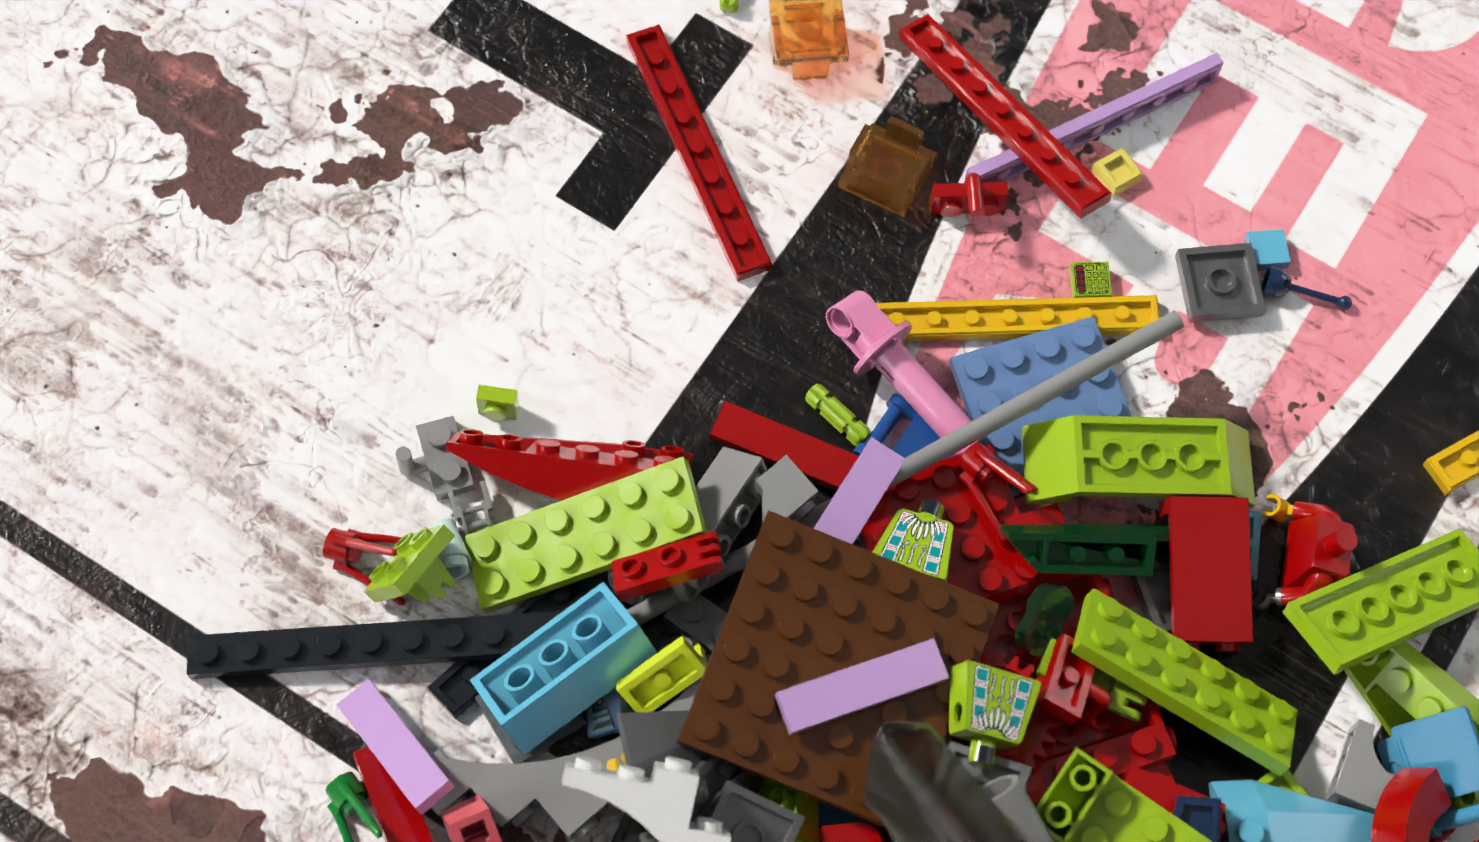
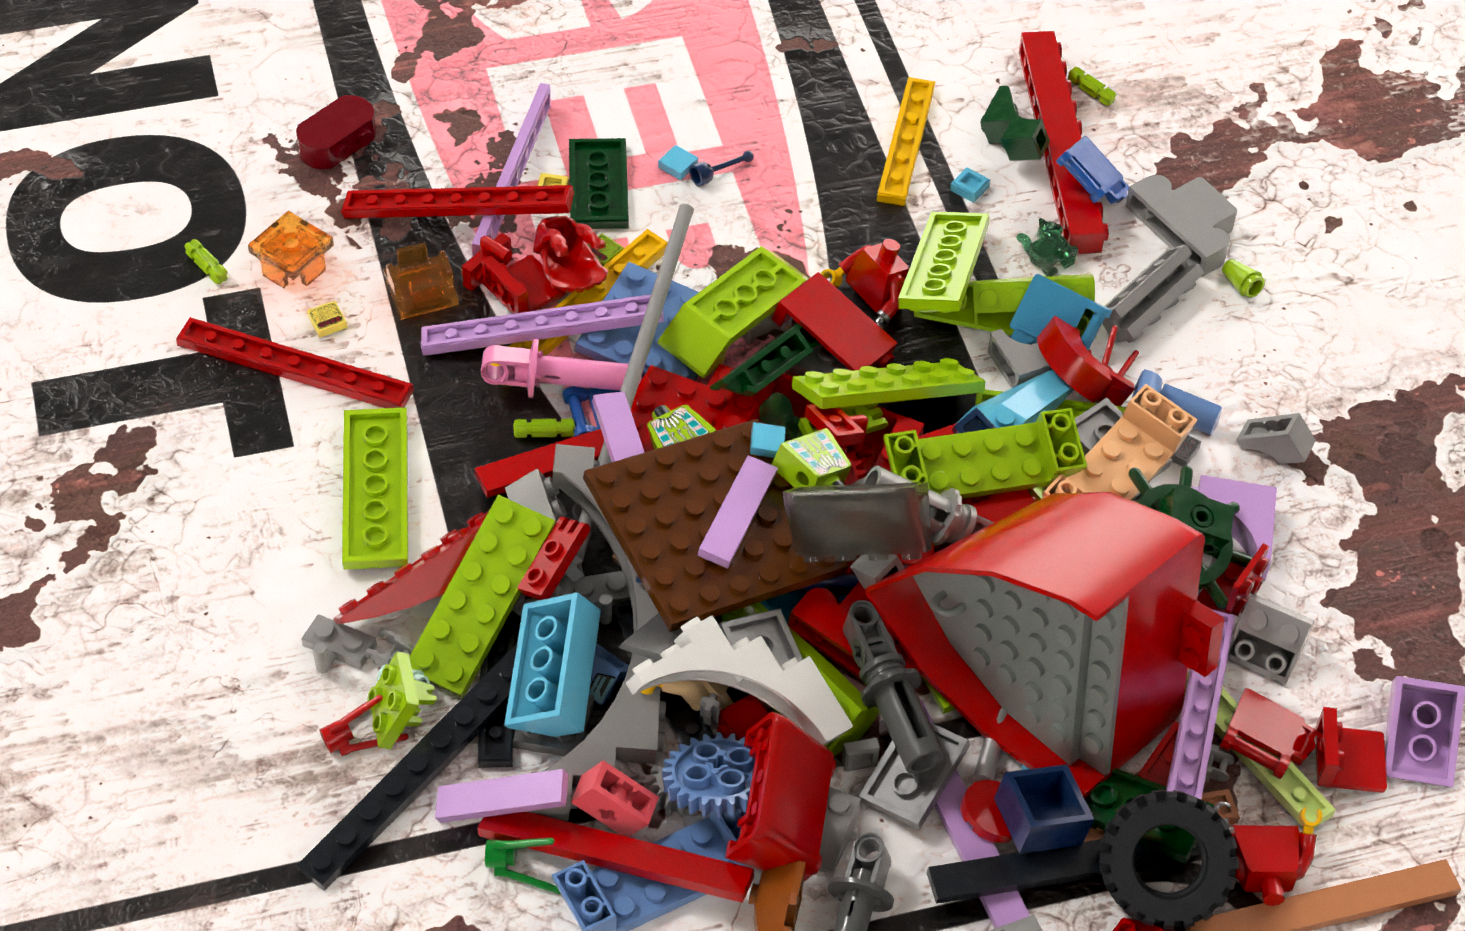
camera: 45 degrees left, 15 degrees down
lime plate [476,384,519,421] -> none
neon yellow panel [616,635,707,712] -> none
red plant [957,441,1037,543] -> none
flat silver plate [1175,243,1266,323] -> none
none -> light yellow tile [307,301,347,338]
none -> lime plate [342,407,409,570]
none -> lavender tile [421,294,664,356]
none -> red bracket [482,255,566,314]
none -> red hair [533,216,608,293]
none -> dark green tile [569,138,629,229]
none -> medium azure tile [750,422,785,458]

